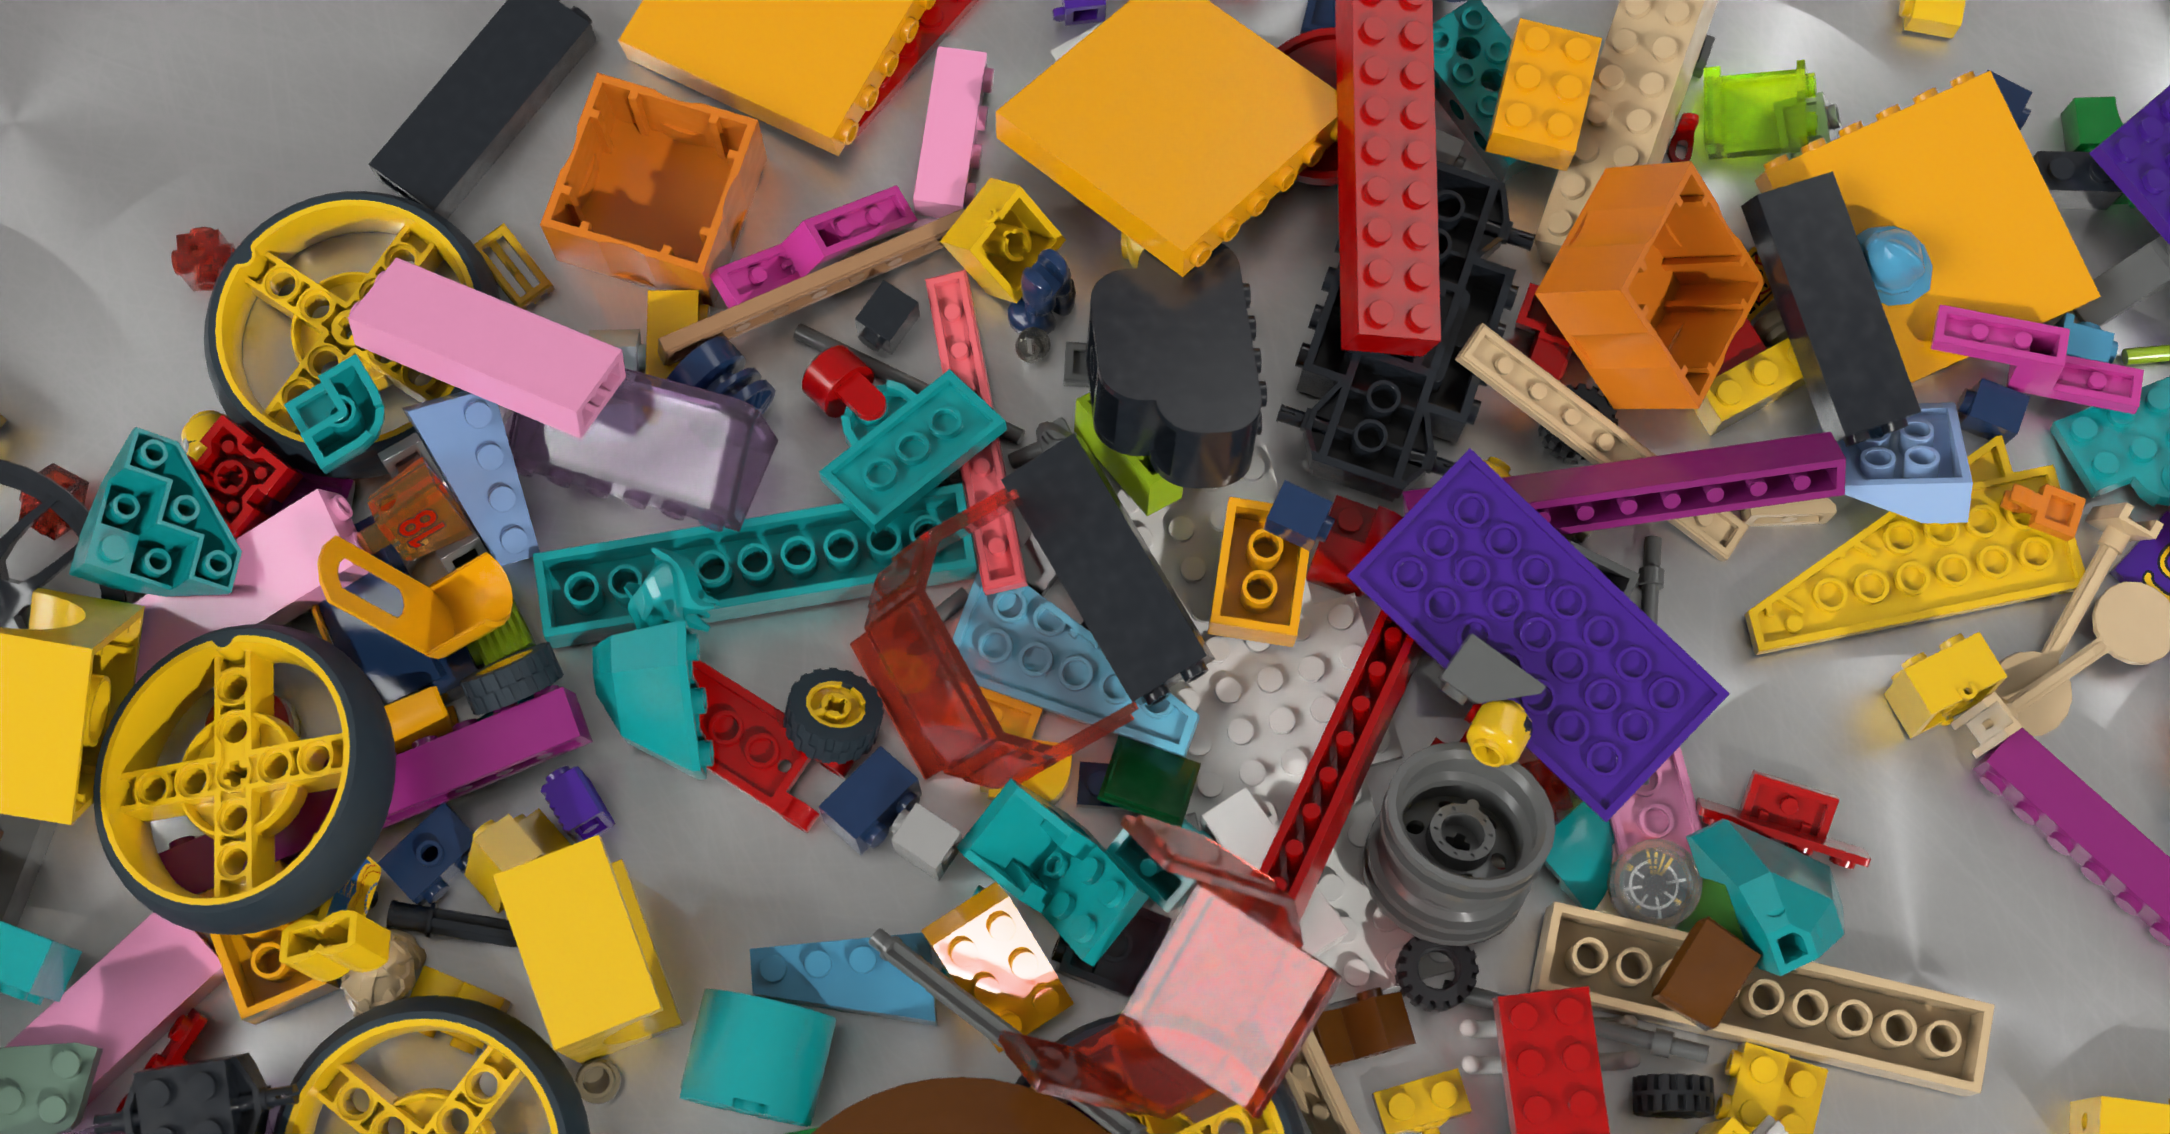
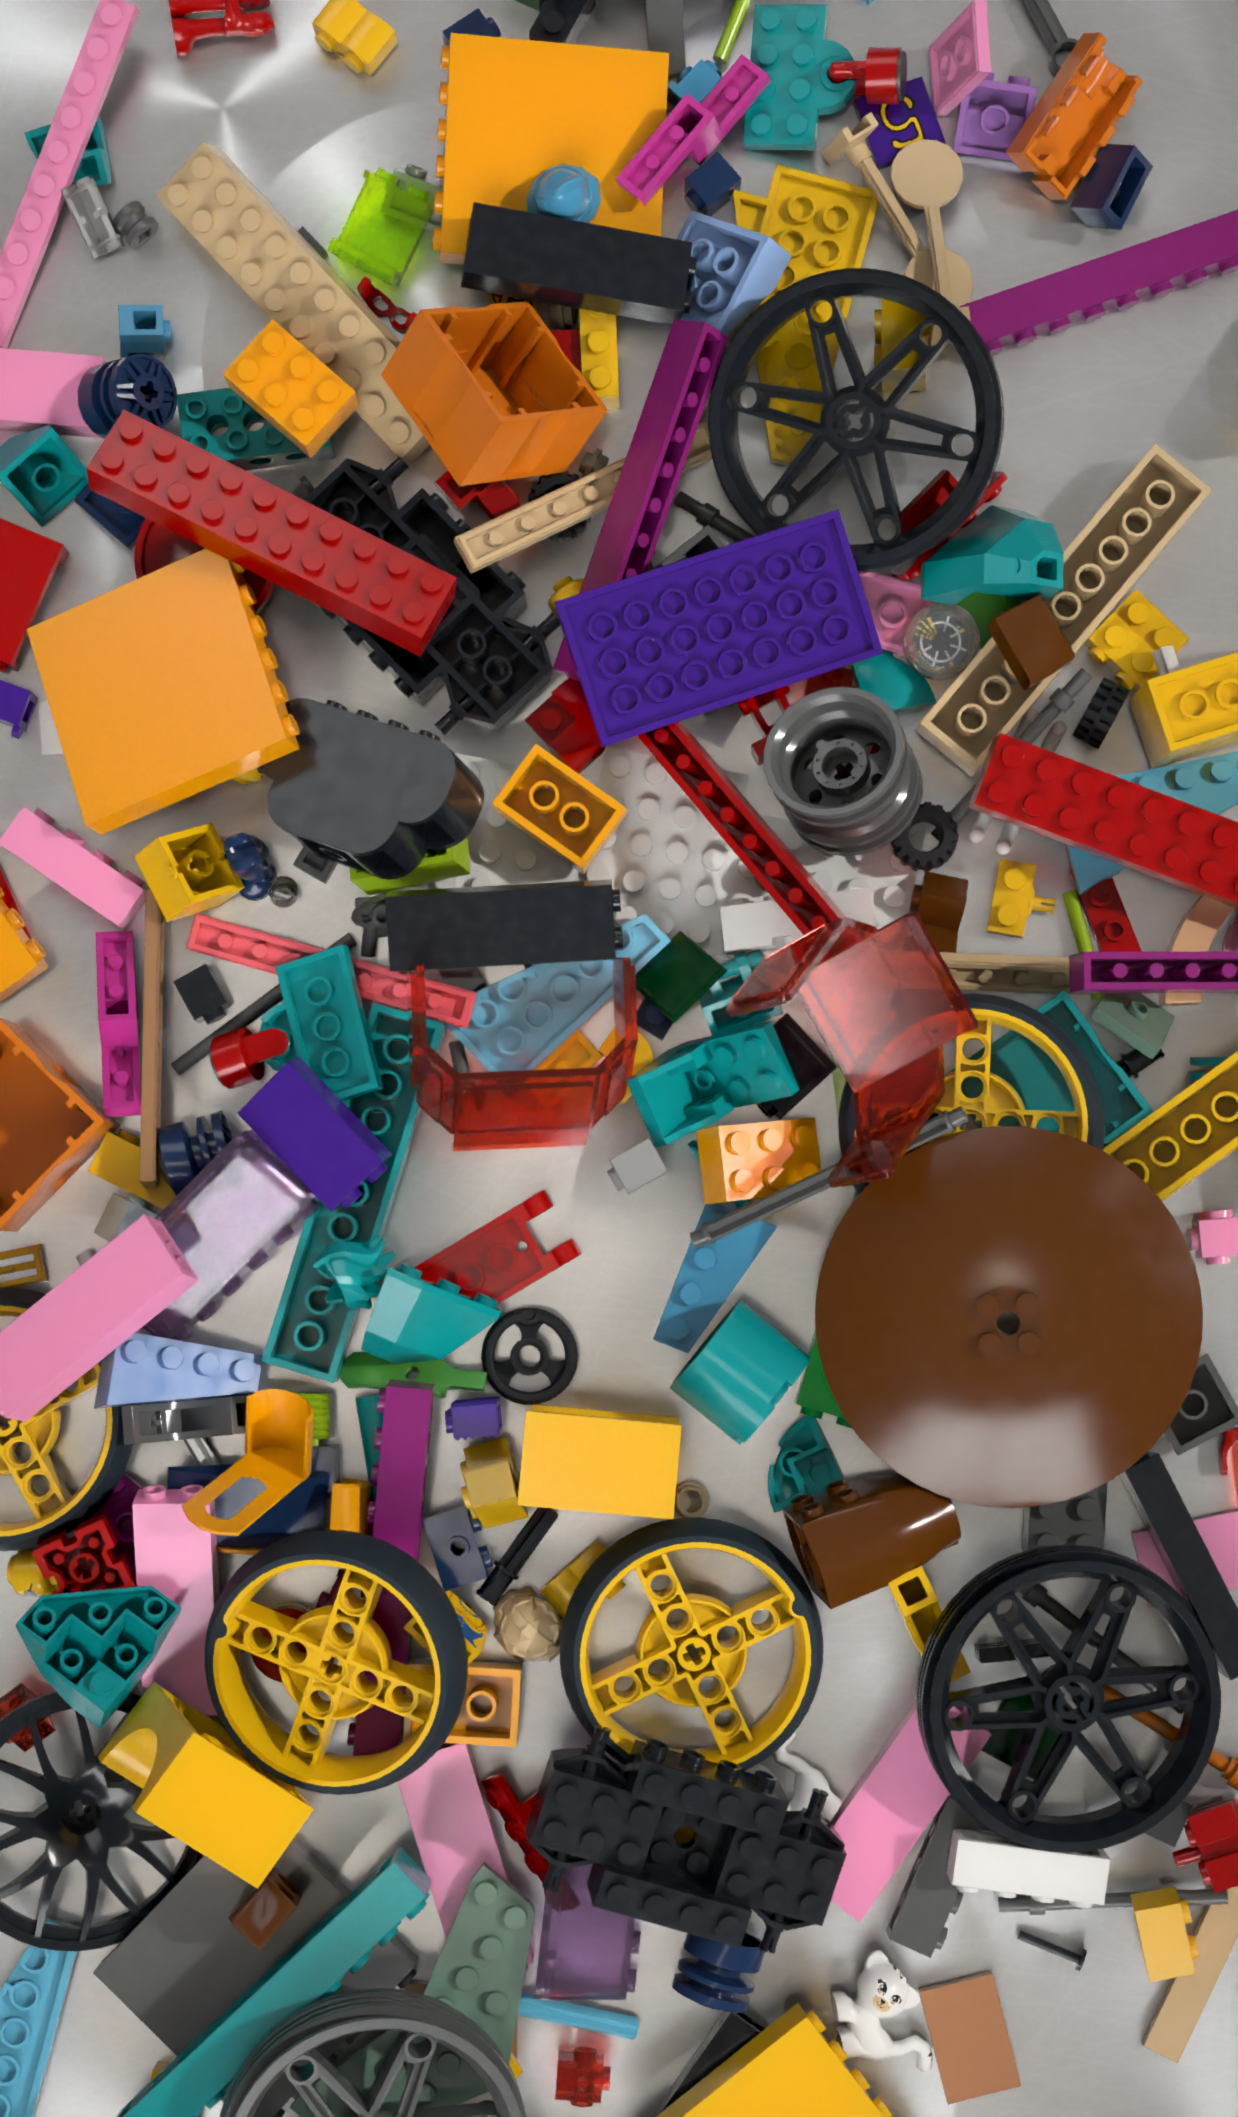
camera: 55 degrees left, 10 degrees up
yellow brick [279,910,391,982] -> none
teal brick [283,354,385,474] -> none
clear orange torso [356,457,473,561] -> none
black wheel [459,642,564,716] -> none
black wheel [783,667,884,764] -> none
dark blue brick [818,746,922,855] -> none
dark blue brick [1263,480,1335,552] -> none
dark grey slope [1438,634,1546,706] -> none
yellow head [1466,700,1533,767] -> none
orange plate [2000,484,2086,541] -> none
none -> dark purple brick [237,1057,393,1212]
none -> bright green piece [339,1352,487,1398]
none -> black wheel [481,1308,578,1405]
none -> dark tan plate [578,448,609,477]
none -> black wheel [708,268,1005,571]

